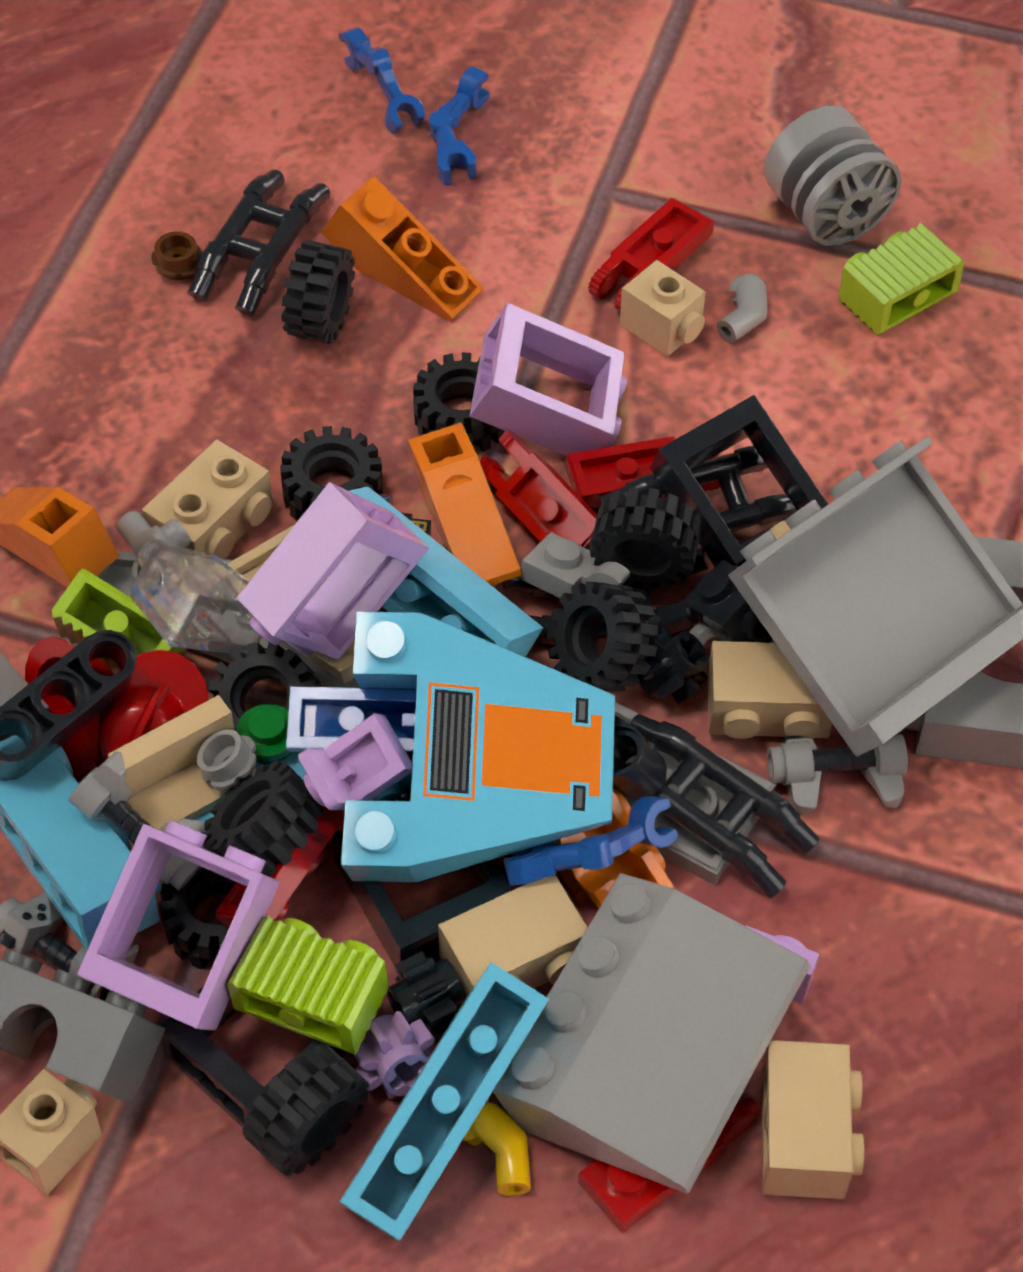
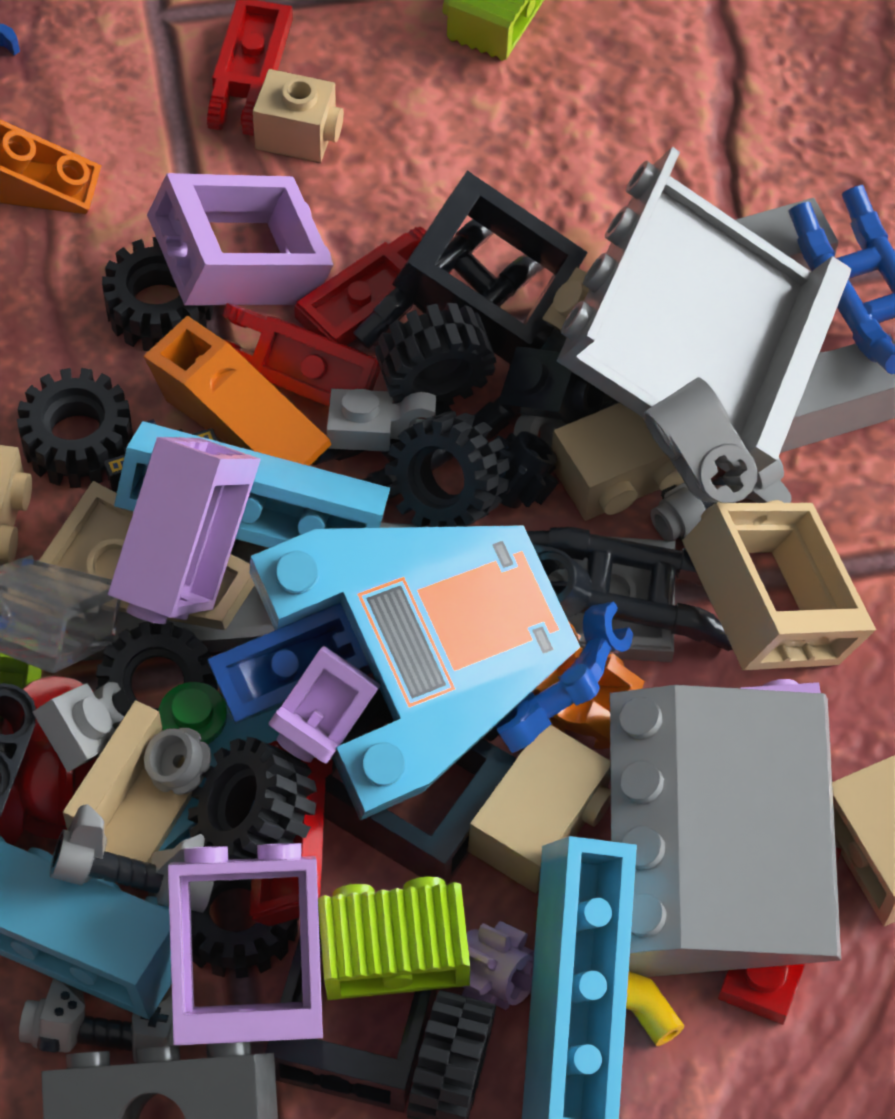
camera: 30 degrees left, 5 degrees up
black gear [387,951,467,1037] -> none
light grey arm [717,273,767,343] -> none
none -> light grey plate [32,682,125,772]
none -> light grey piece [643,377,757,503]
none -> tan window [682,500,876,670]

